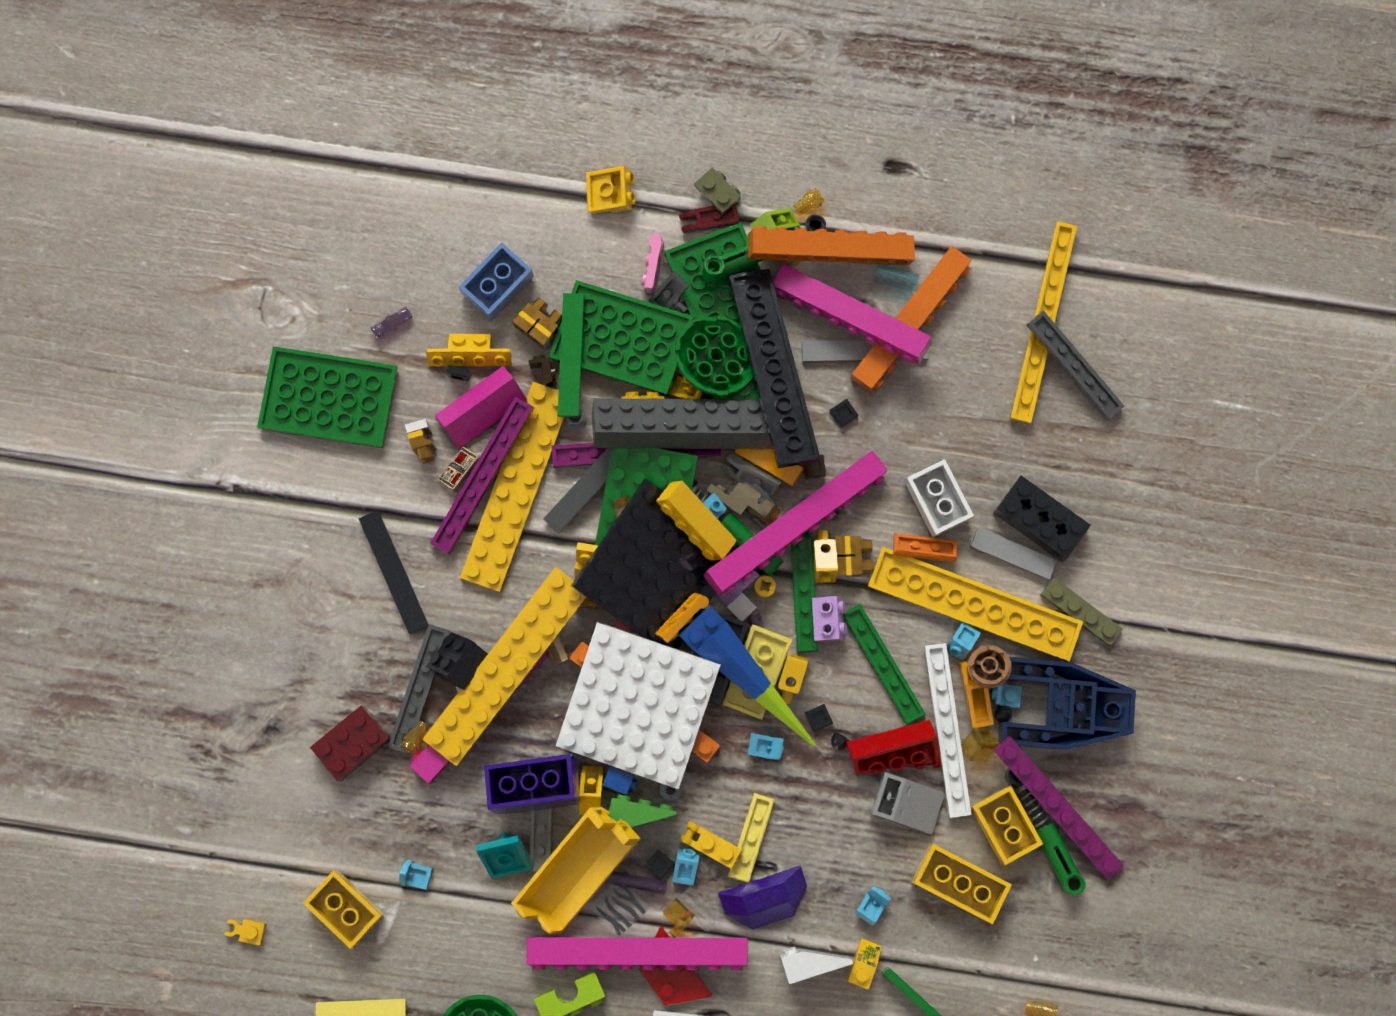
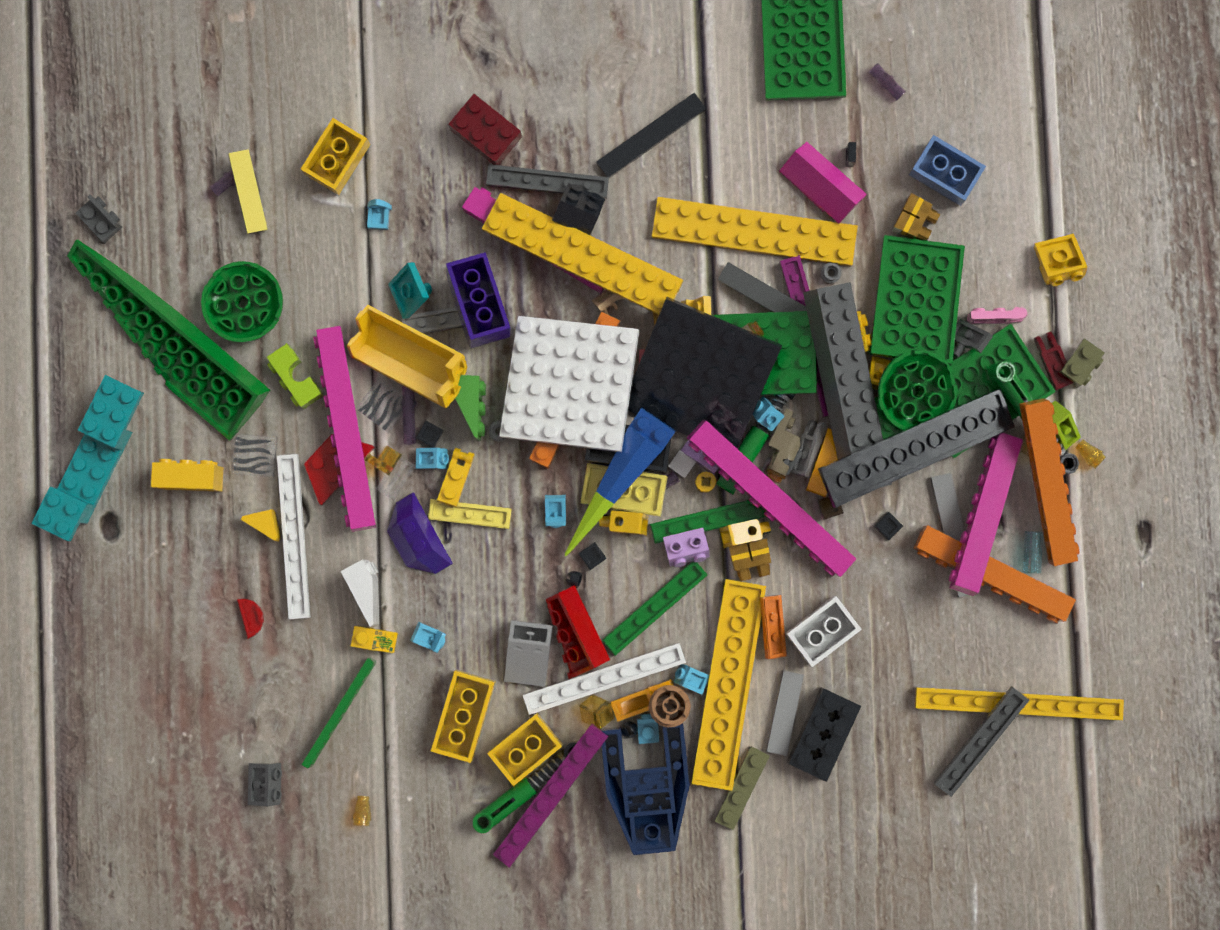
camera: 85 degrees right, 5 degrees up
yellow plate [224,919,266,945] -> none
clear yellow cone [400,721,429,755] -> none
pearl gold hips [405,419,437,464] -> none
yellow bracket [426,334,512,367] -> none
magenta plate [430,397,534,555] -> none
slope [438,447,479,492] -> none
dark brown bracket [528,355,557,387] -> none
green tile [558,293,585,418] -> none
yellow slope [579,766,604,815] -> none
blue brick [602,765,637,795] -> none
light orange plate [655,593,709,643] -> none
yellow brick [656,481,737,560] -> none

